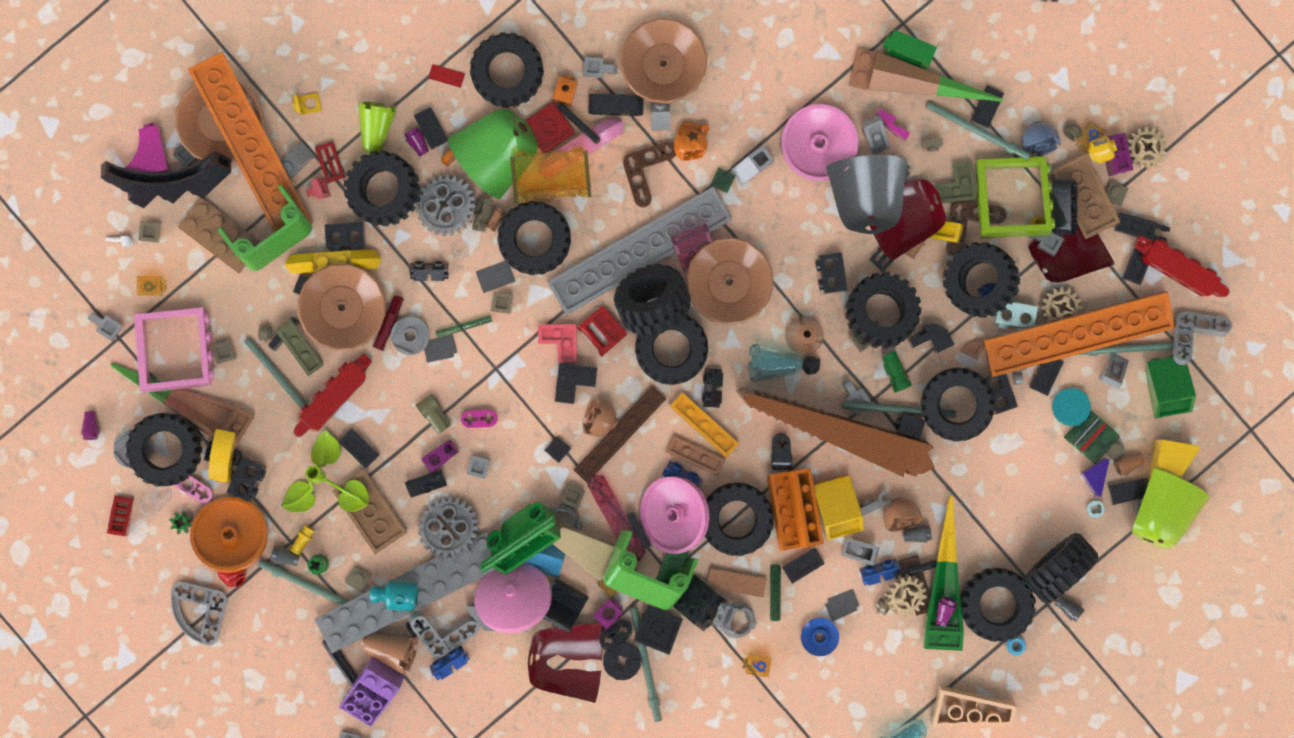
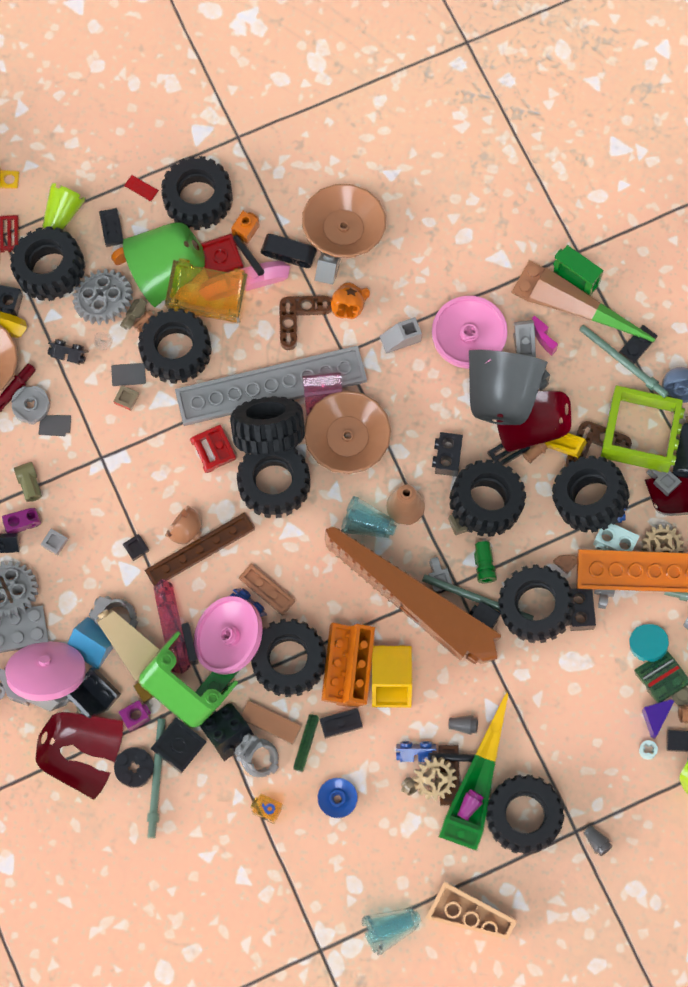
camera: 15 degrees right, 15 degrees down
magenta cone [404,127,429,157] -> none
clear green bar [435,315,493,338] -> none
dark pink beam [461,410,498,428] -> none
green brick [480,502,561,575] -> none
coral plate [538,324,577,363] -> none
black brick [555,363,598,404] -> none
dark tan plate [559,484,585,510] -> none
light grey plate [583,57,617,78] -> none
black beam [599,620,632,650] -> none
light orange plate [669,392,739,458] -> none
black hinge [702,369,723,408] -> none
clear green plate [710,168,736,194] -> none
black piece [771,433,792,470] -> none
black plate [801,356,821,375] -> none
dark grey sticker [825,589,859,621] -> none
light grey slope [841,537,880,566] -> none
light grey plate [860,491,892,516] -> none
nougat cylinder [883,497,923,532] -> none
black brick [909,324,955,354] -> none
dark tan plate [921,137,943,152] -> none
olive plate [936,161,977,204] -> none
medium azure plate [1006,636,1026,655] -> none
black tyre [1024,533,1099,603] -> none
black tile [1030,359,1064,396] -> none

